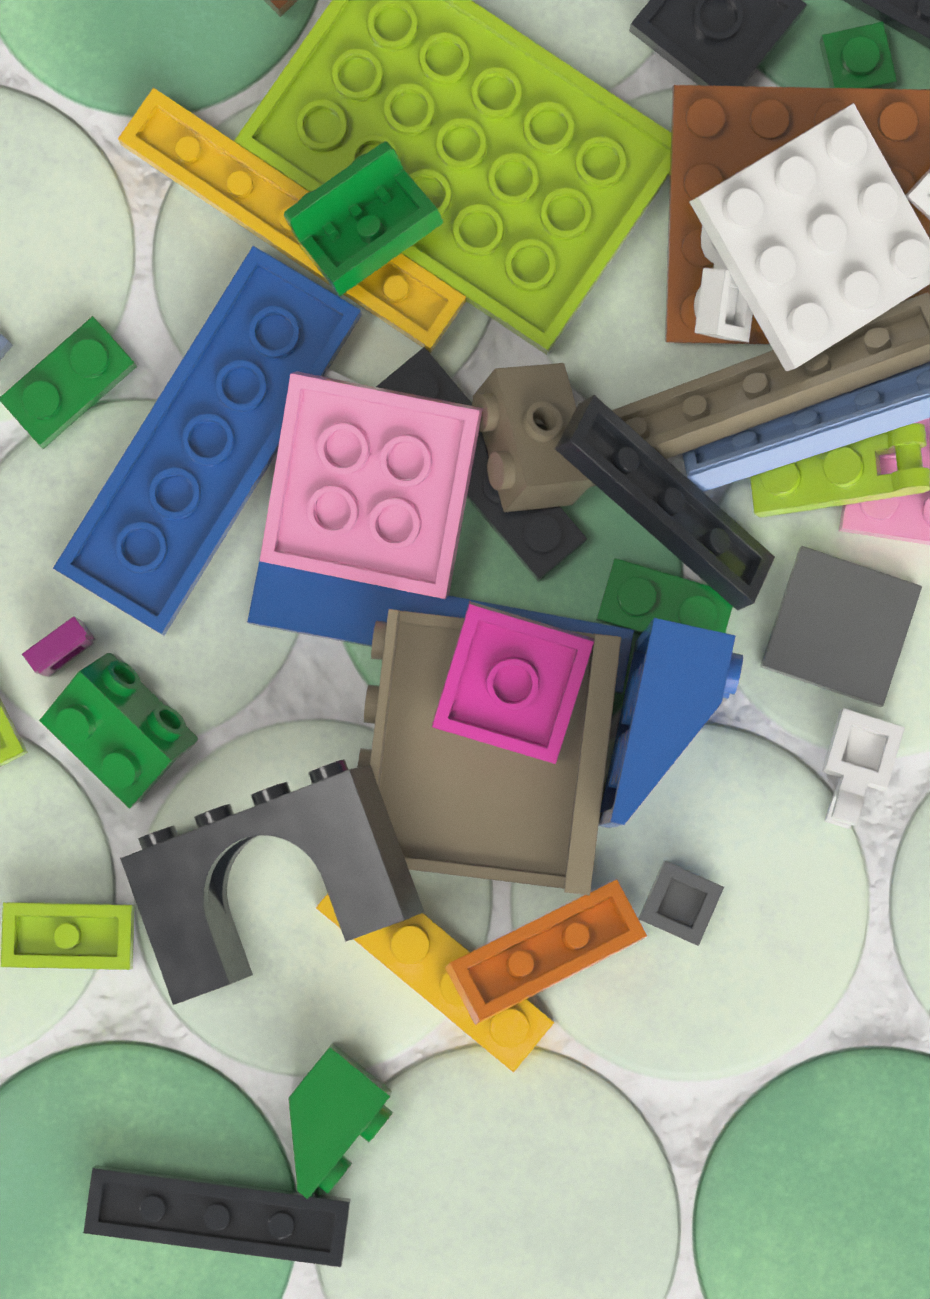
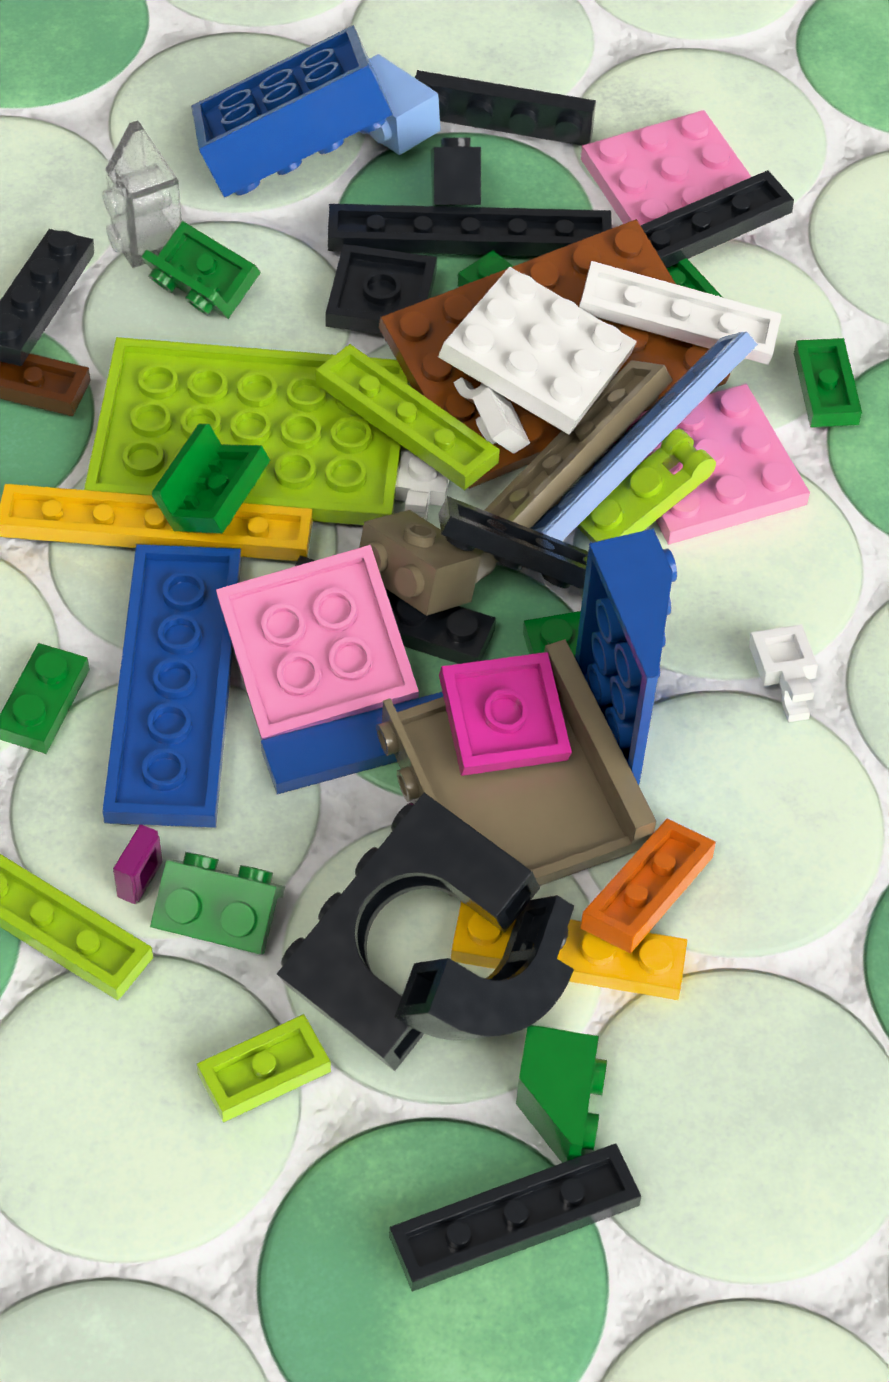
camera: 30 degrees left, 30 degrees down
dark grey plate [638,861,724,946] -> none
dark grey tile [760,546,922,707] -> none
none -> lime plate [315,344,500,491]
none -> black arch [394,895,575,1040]
none -> white plate [395,450,449,520]

